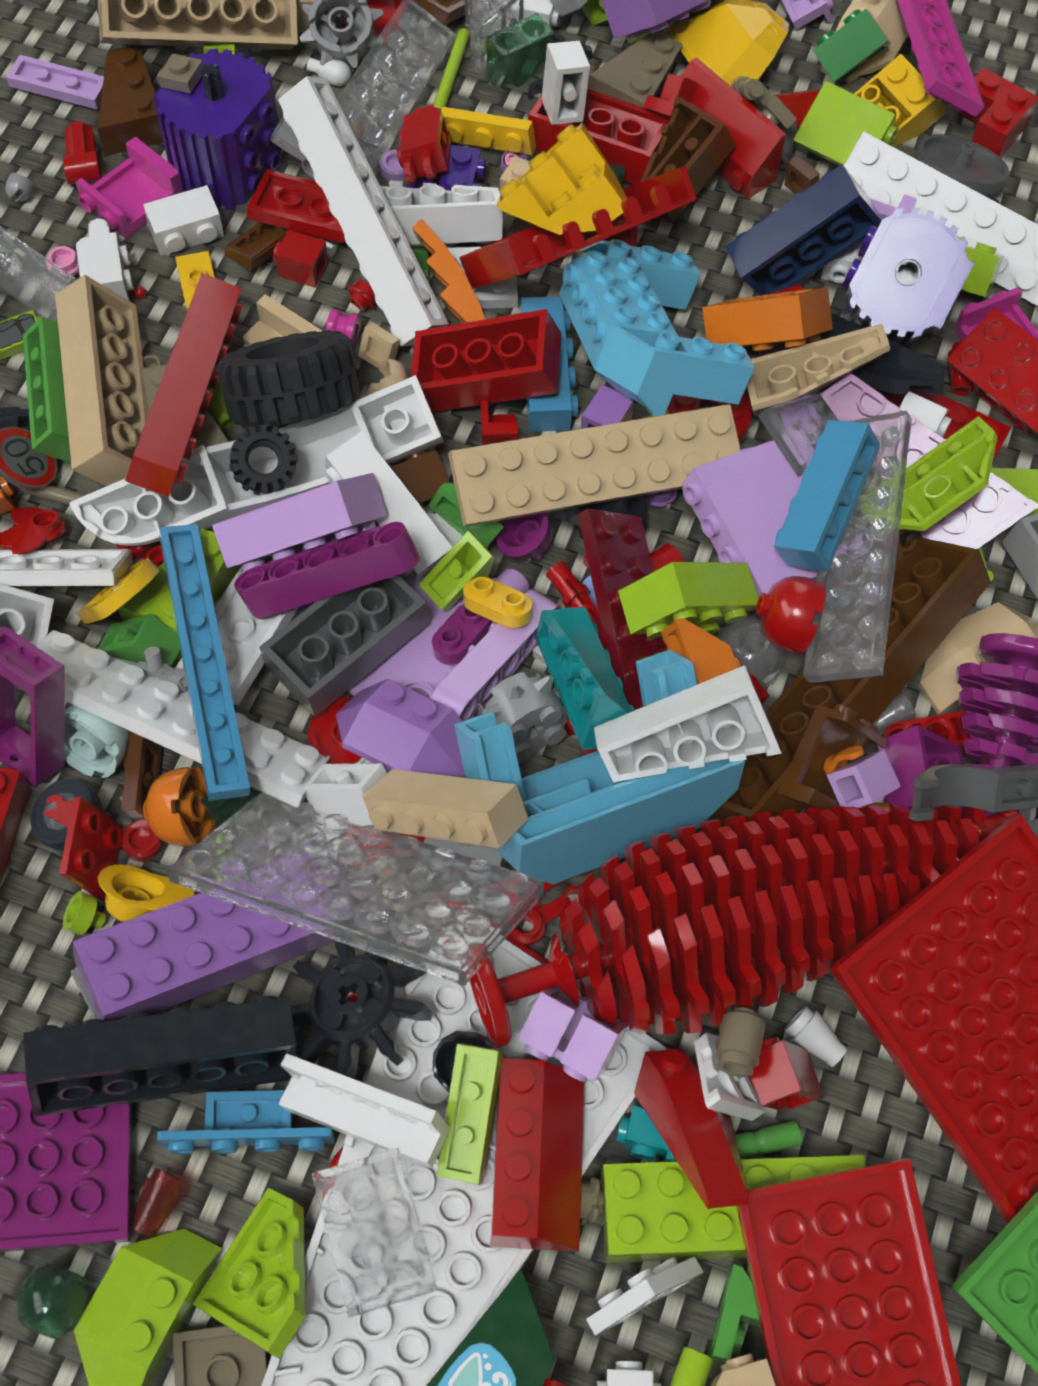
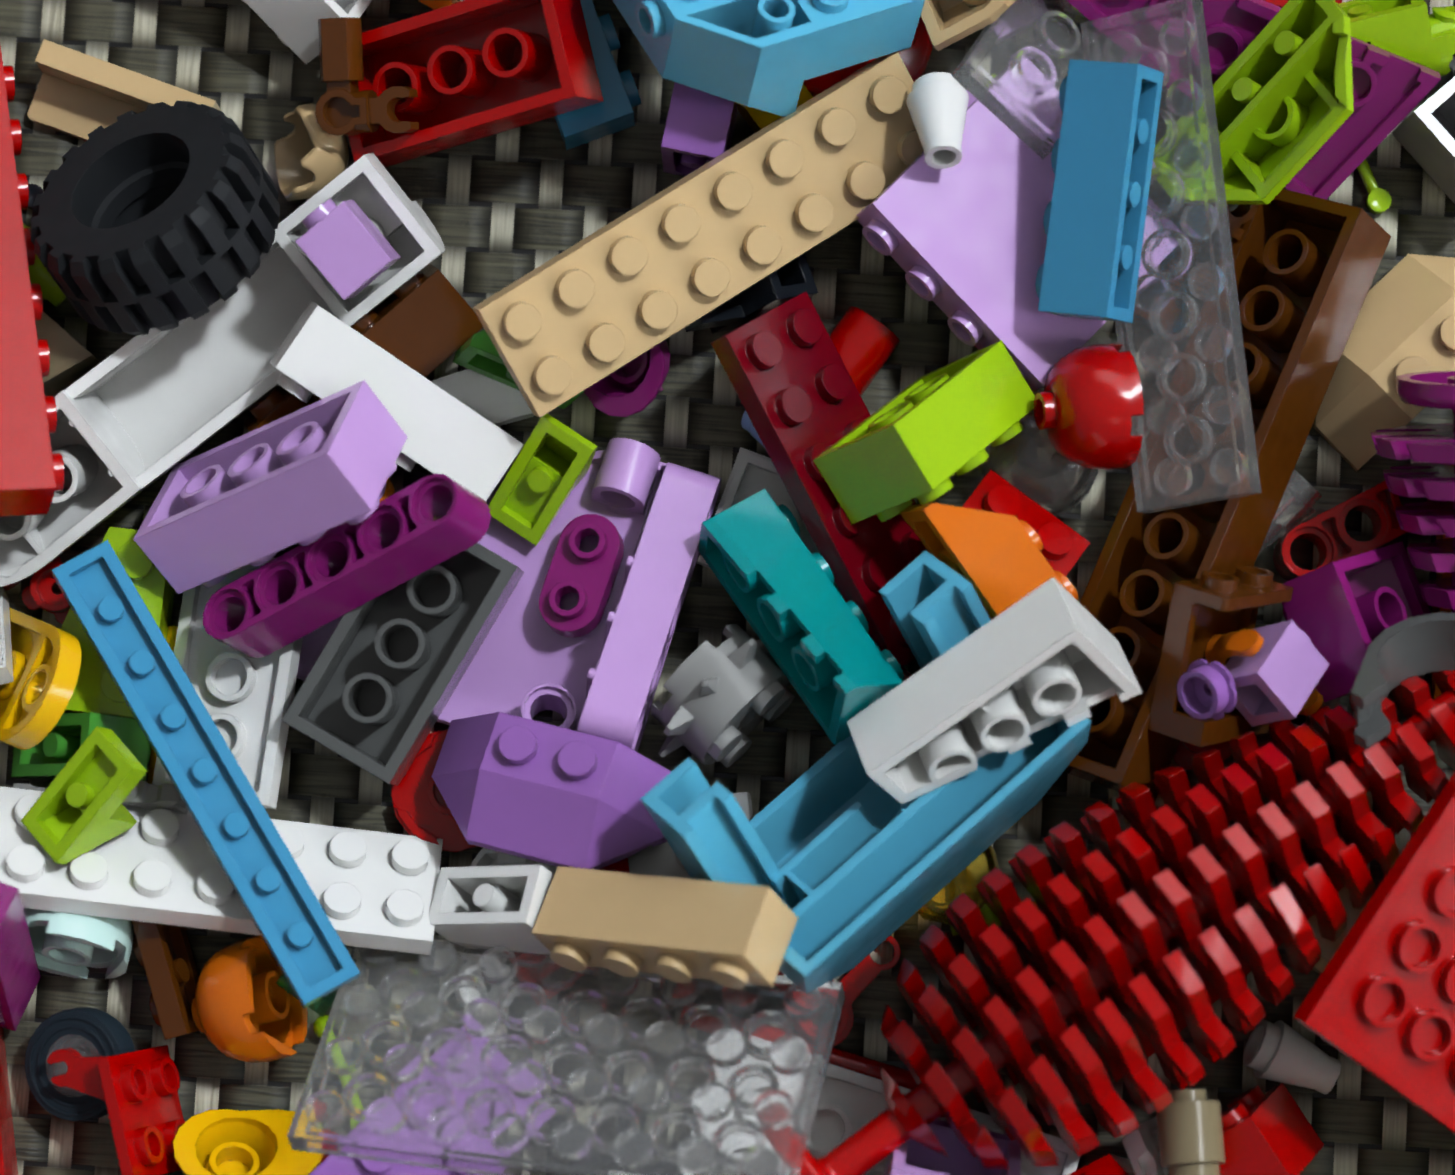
camera: 15 degrees left, 20 degrees up
red tile [122,820,163,862] -> none
black tyre [229,424,298,495] -> none
dark pink wheel [325,309,361,348] -> none
tan plate [358,323,400,369] -> none
yellow plate [463,577,533,628] -> none
red panel [480,400,518,445] -> none
red pin [546,561,606,649] -> none
none -> lime slope [21,726,147,864]
none -> lavender brick [295,199,401,300]
none -> reddish brown bar [315,17,419,136]
none -> white cone [907,72,969,169]
none -> medium lavender plate [1177,659,1237,720]

